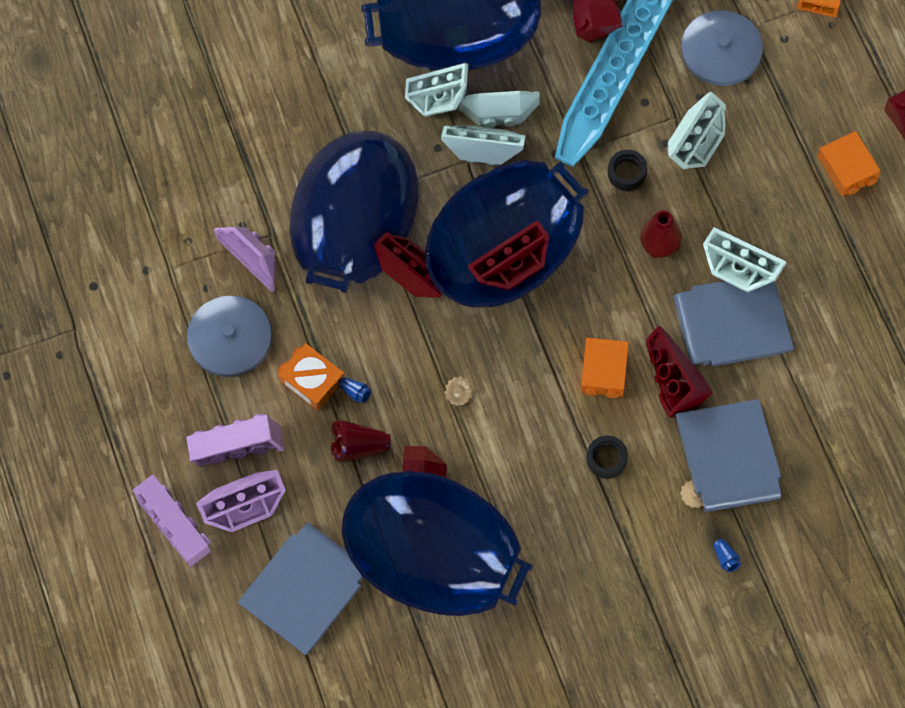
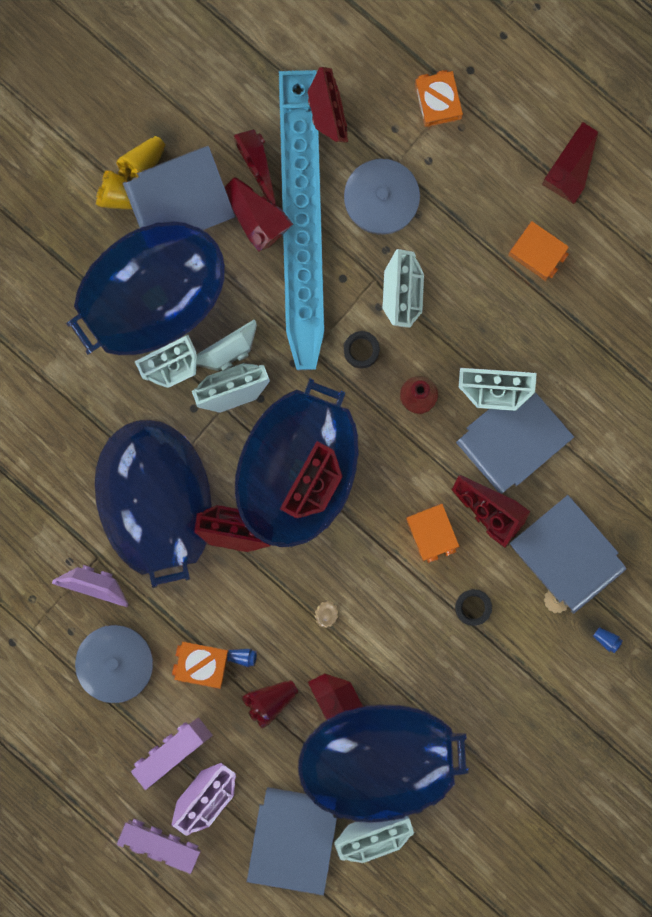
camera: 30 degrees left, 15 degrees up
none -> light aqua wedge [334,811,414,863]

